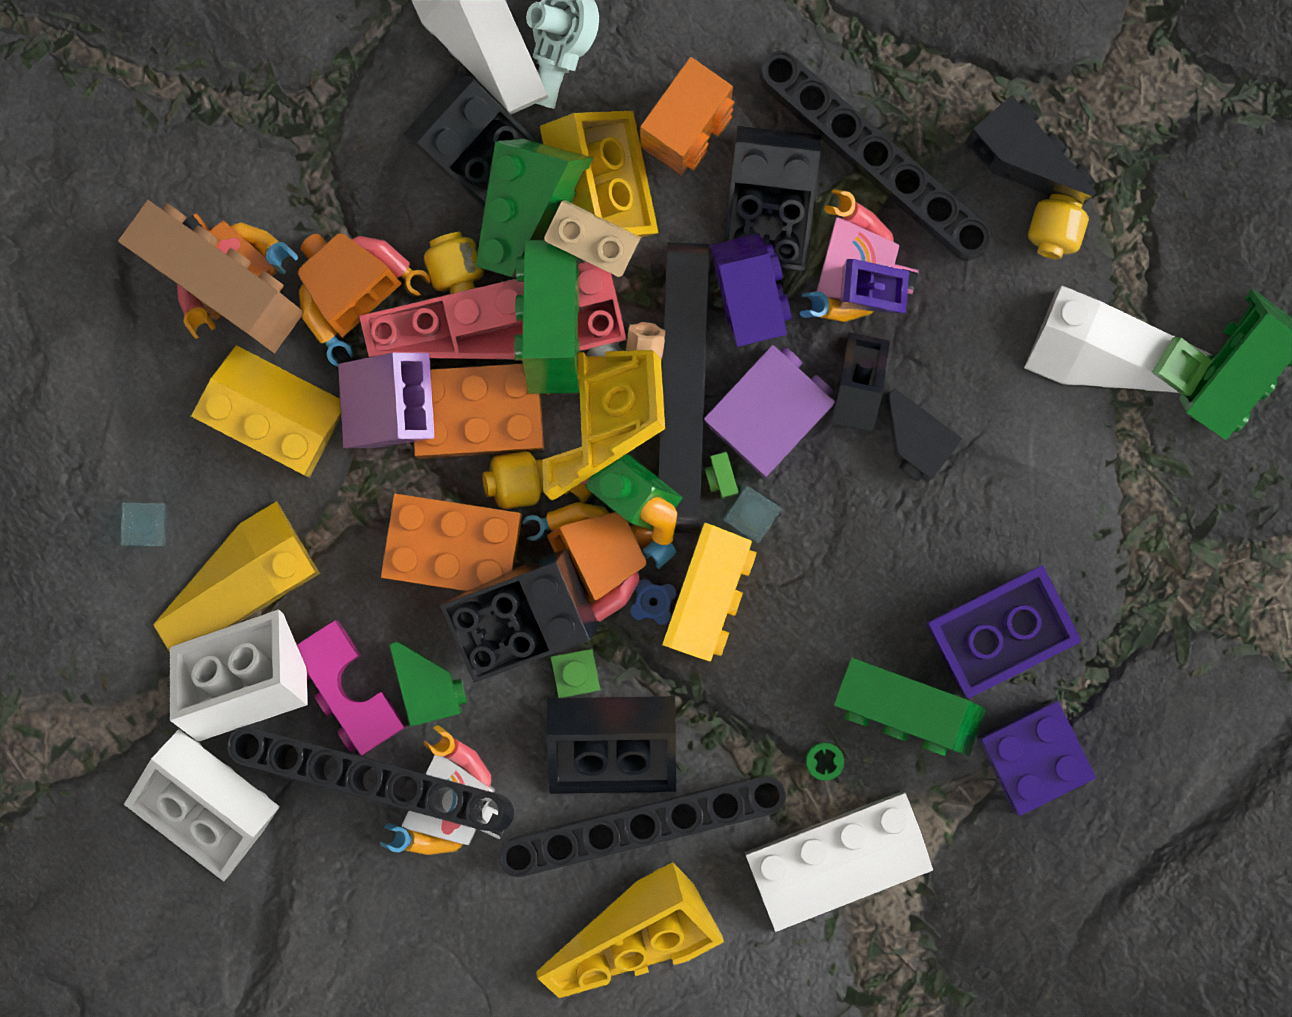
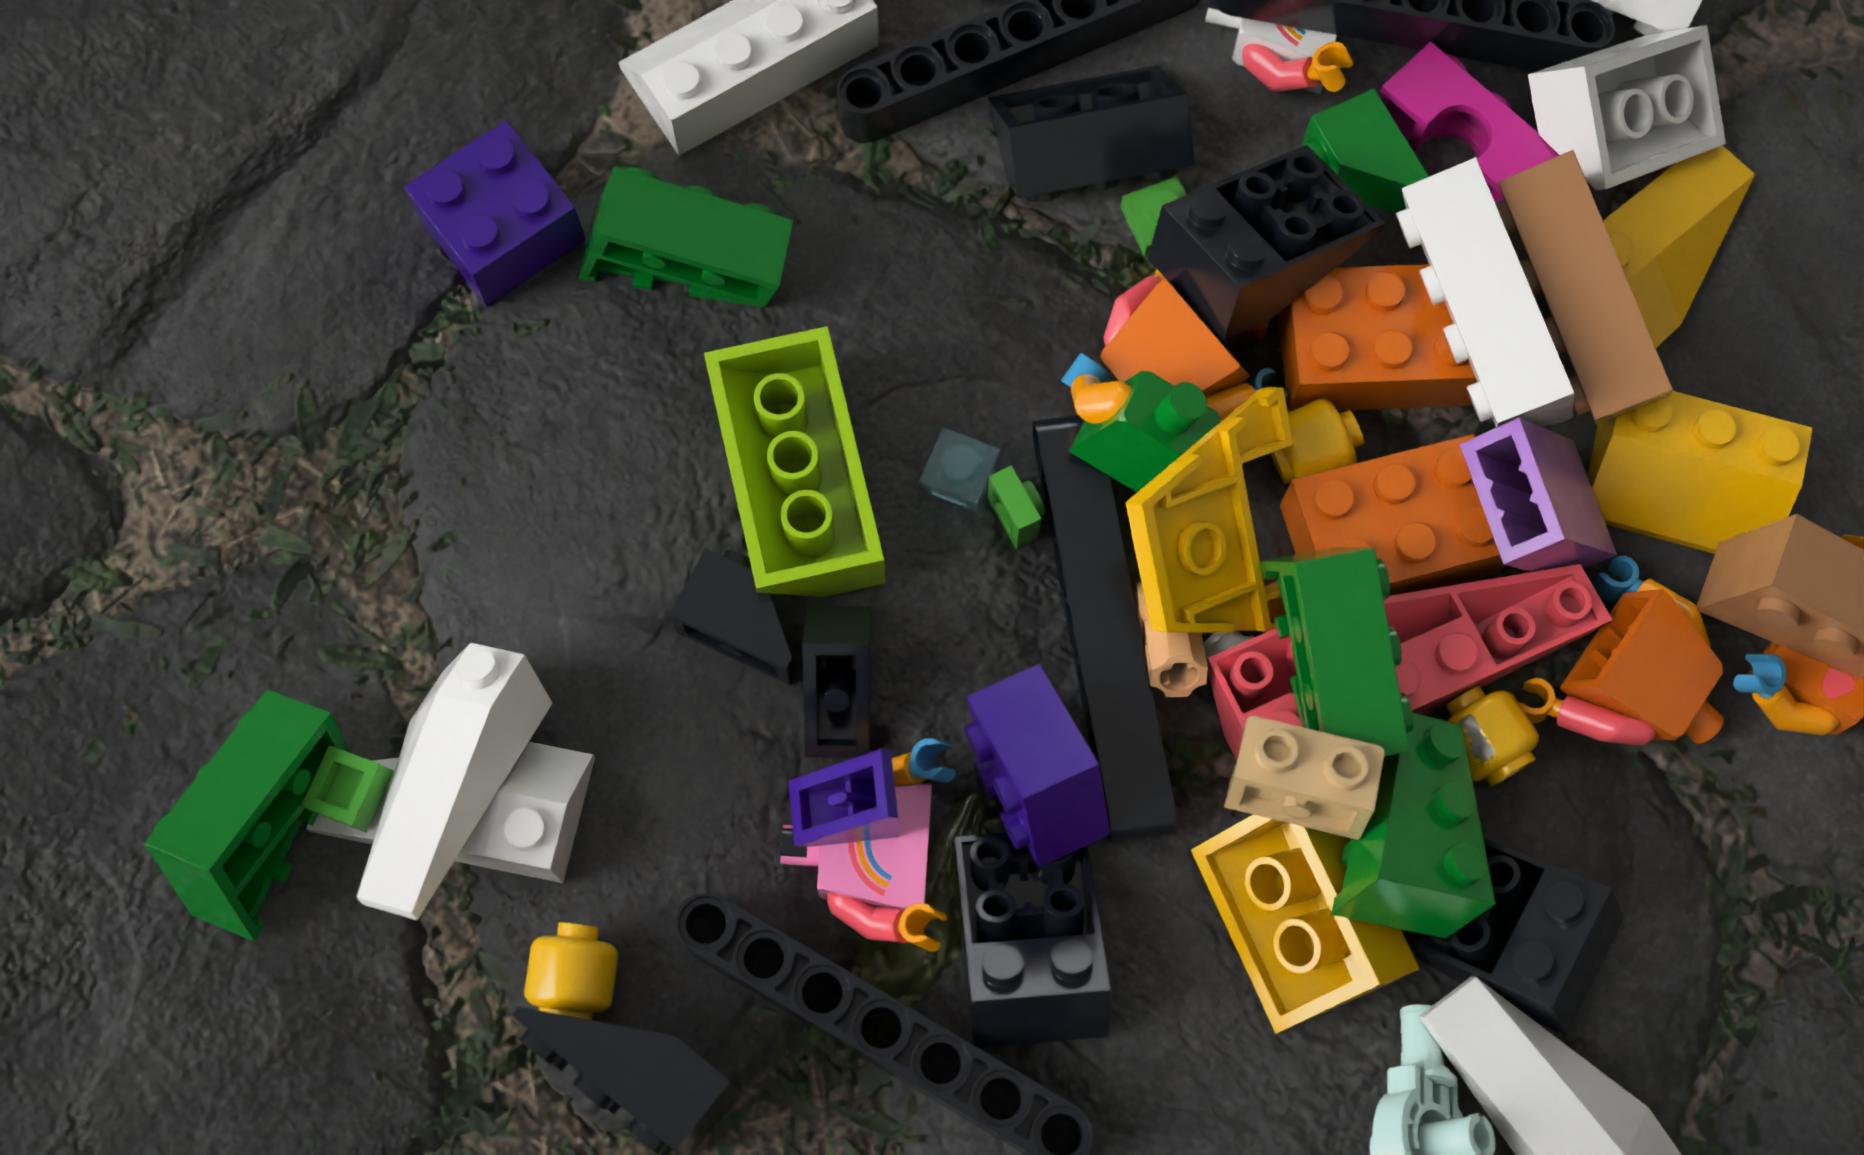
camera: 165 degrees right, 15 degrees down
clear light blue plate [121,503,167,547] -> none
blue plate [630,579,676,625] -> none
orange brick [640,57,735,176] -> none
yellow slope [662,523,757,662] -> none
medium lavender brick [703,345,835,479] -> none
green bush [805,742,844,781] -> none
dark purple brick [924,565,1082,699] -> none
none -> white wedge [357,643,553,920]
none -> lime slope [704,326,886,597]
none -> white slope [1396,157,1574,428]
none -> medium nougat wedge [1495,150,1673,425]

